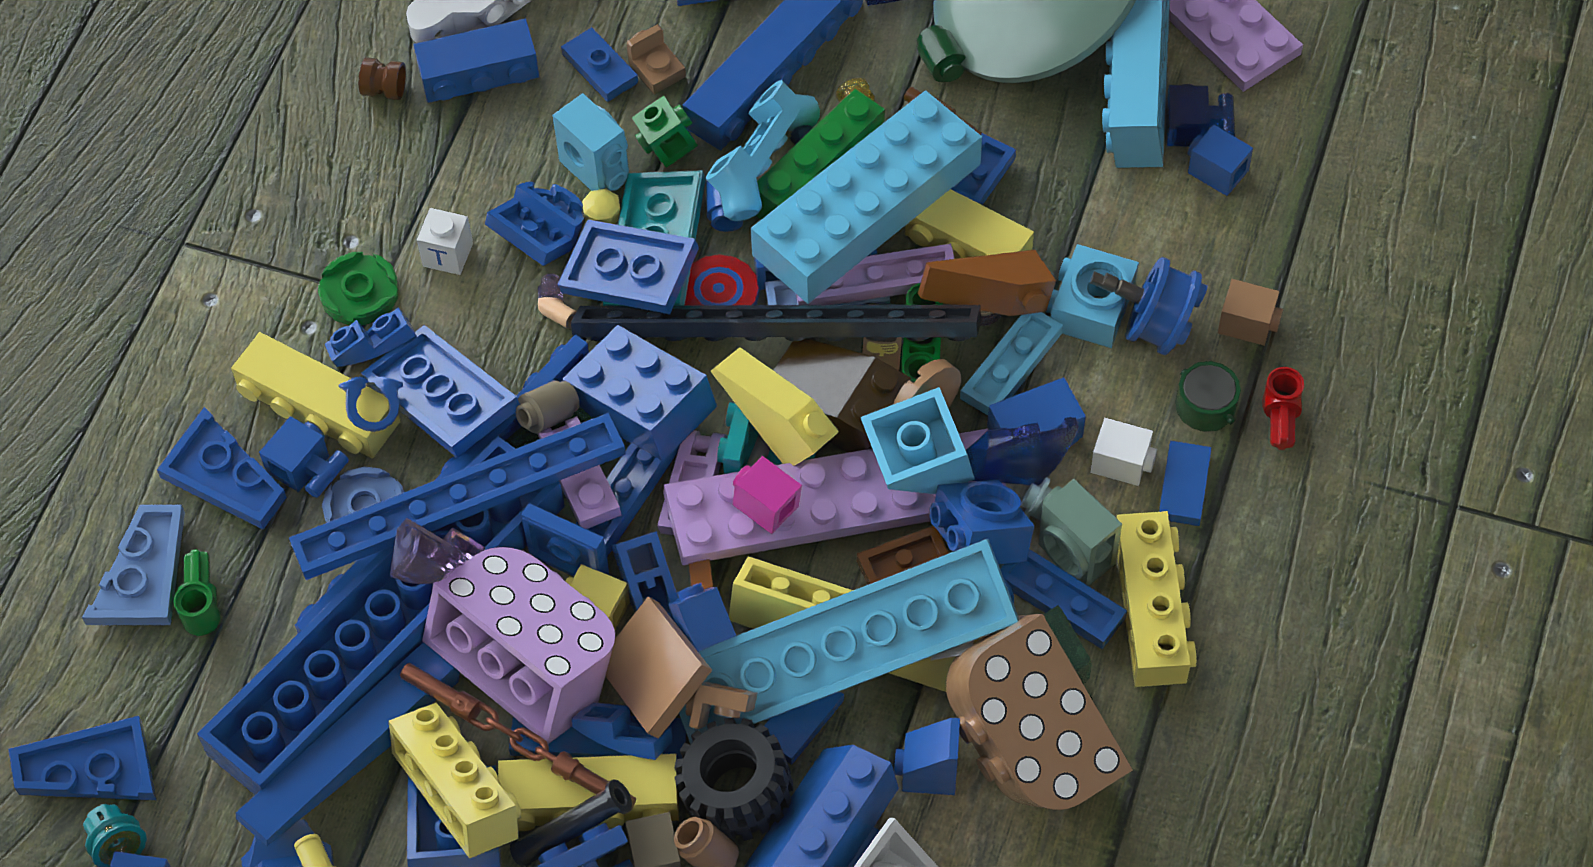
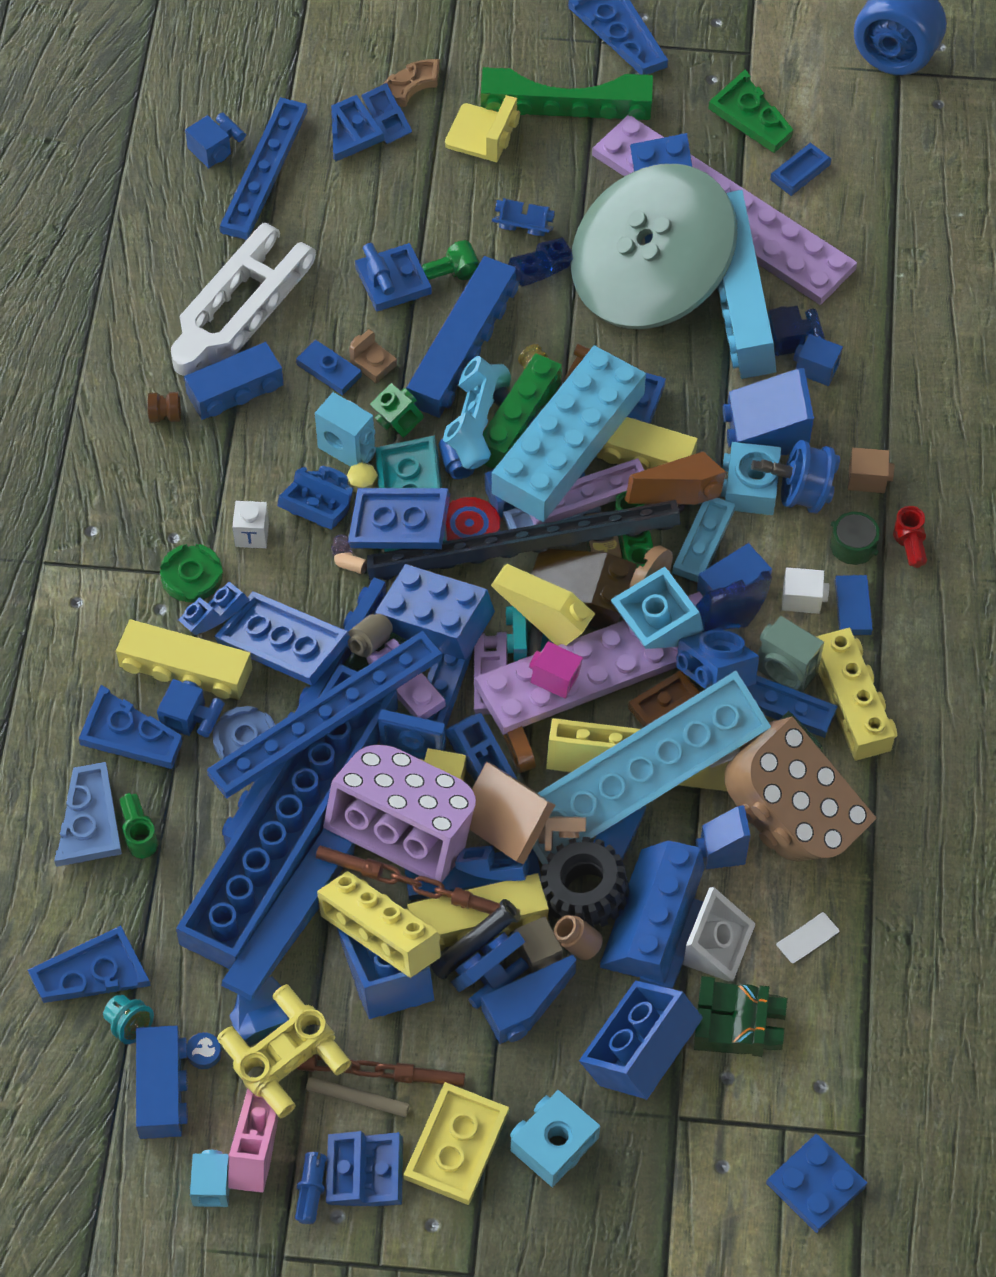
camera: 15 degrees left, 0 degrees up
blue piece [339,376,403,432] -> none
clear purple slope [390,518,485,584] -> none
blue brick [668,583,736,652] -> none
dark green brick [917,25,966,82] -> none
light aqua plate [1021,477,1052,521] -> none
none -> slope [723,368,814,455]

